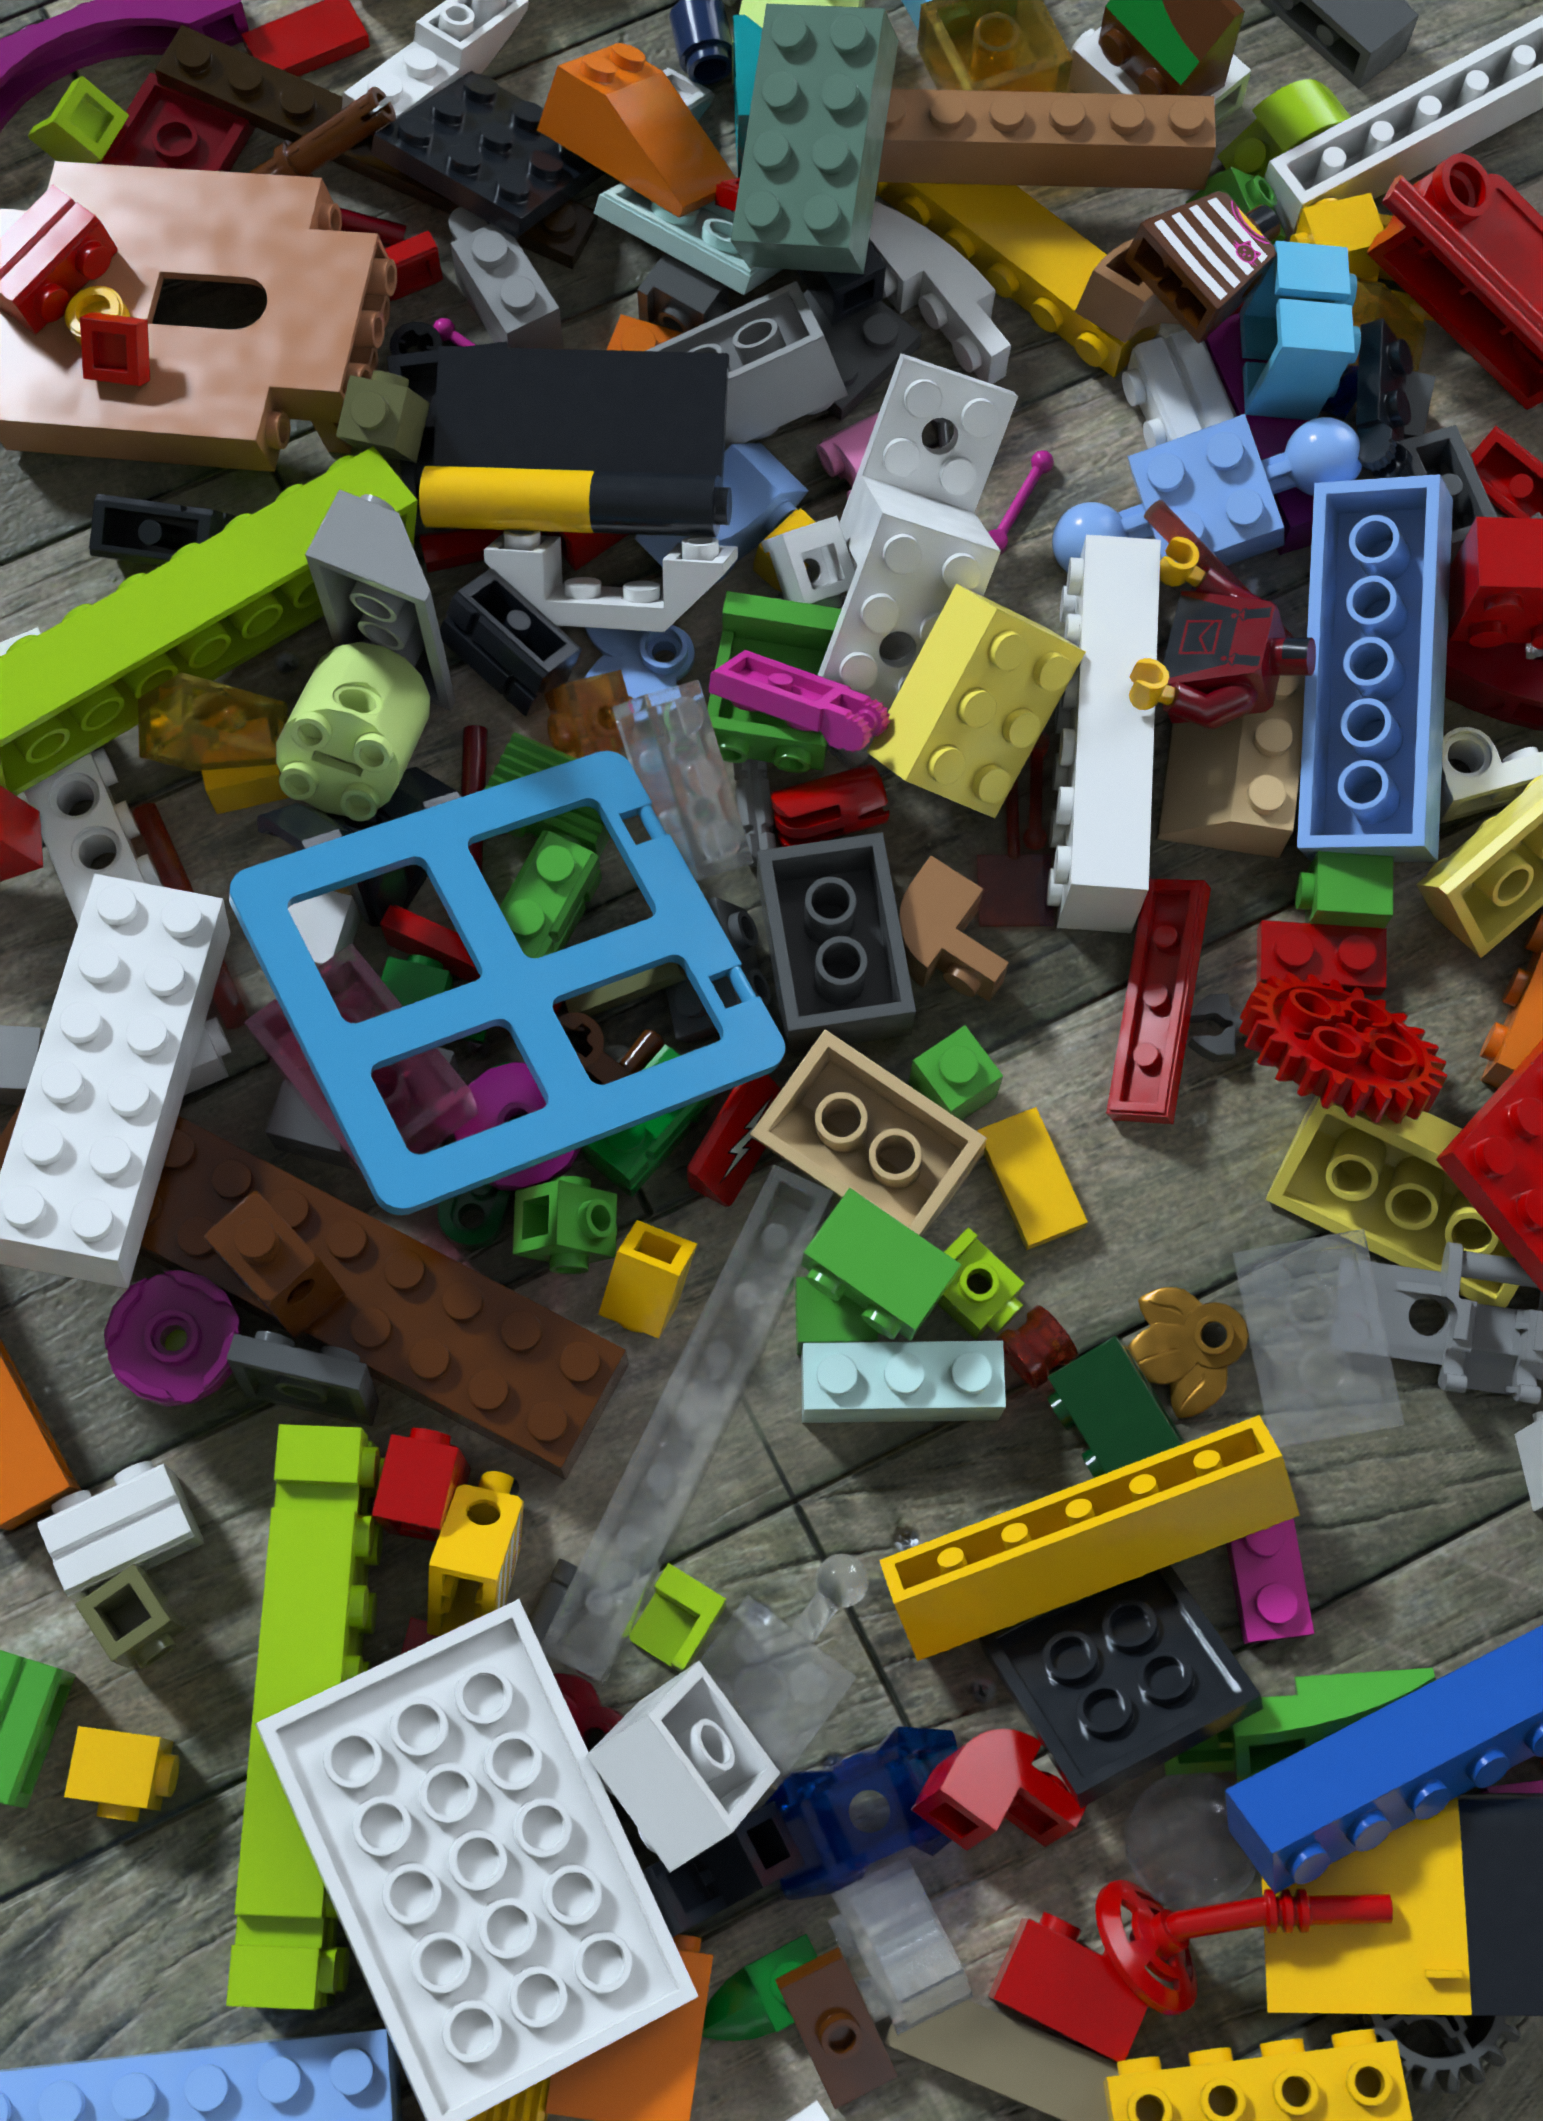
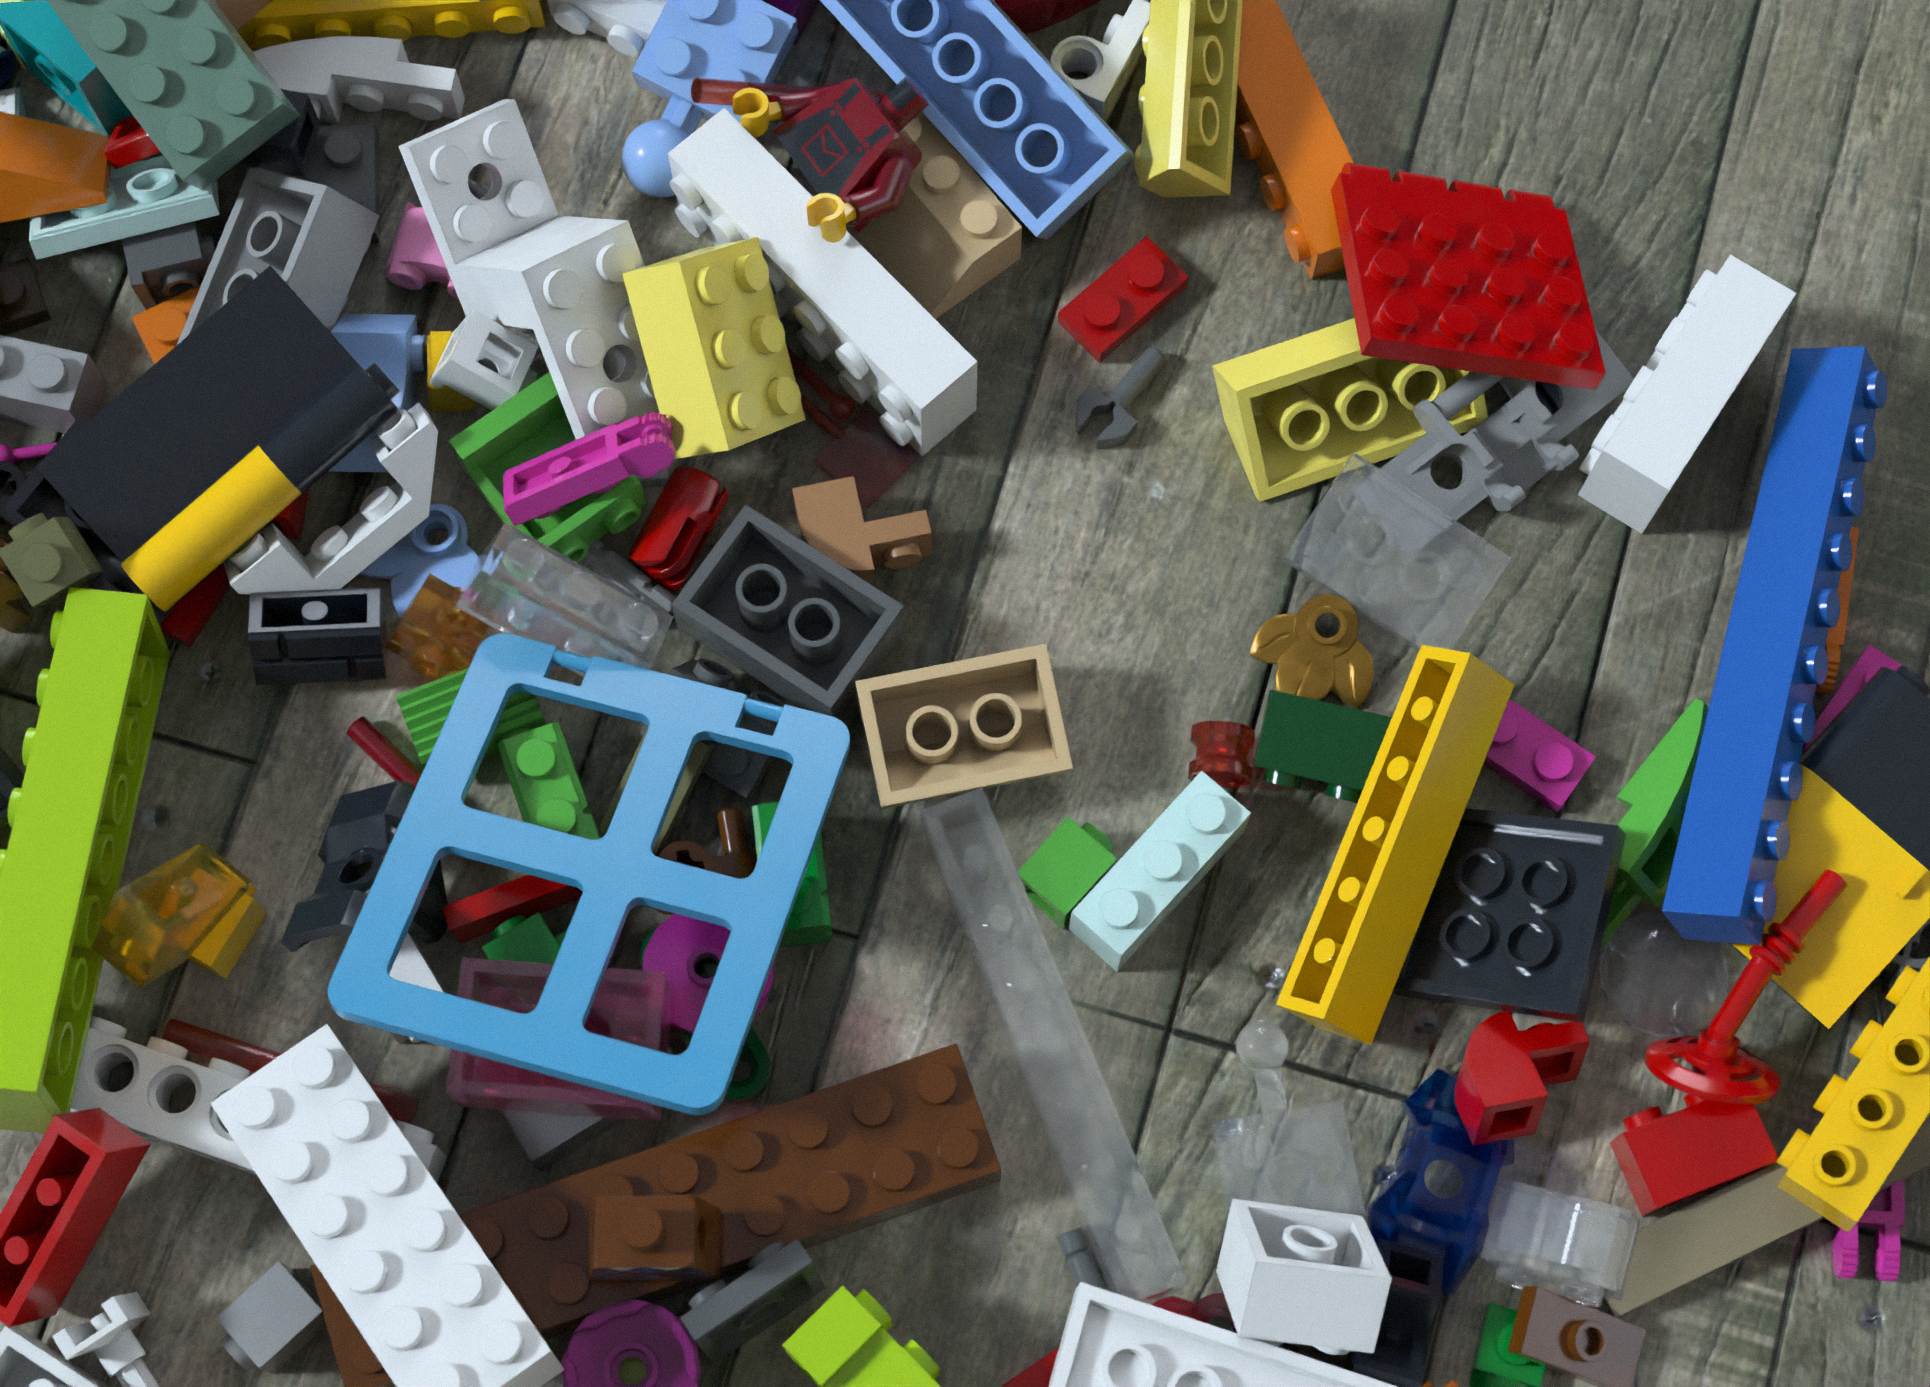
camera: 45 degrees left, 0 degrees up
yellowish green cylinder [276,642,430,821] -> none
light grey slope [305,489,456,711] -> none
red brick [372,1428,471,1543] -> none
yellow torso [427,1471,524,1636] -> none
bright green brick [513,1176,617,1274] -> none
yellow brick [598,1220,698,1339] -> none
lime panel [629,1563,726,1673] -> none
red slope [687,1074,781,1207] -> none
bright green brick [801,1188,961,1341] -> none
bright green brick [908,1025,1003,1121] -> none
lime brick [937,1227,1025,1340] -> none
yellow tile [977,1107,1088,1251] -> none
dark pink hinge [988,450,1054,555] -> none
red tile [1106,879,1211,1124] -> none
red gear [1239,973,1447,1124] -> none
bright green brick [1295,851,1393,928] -> none

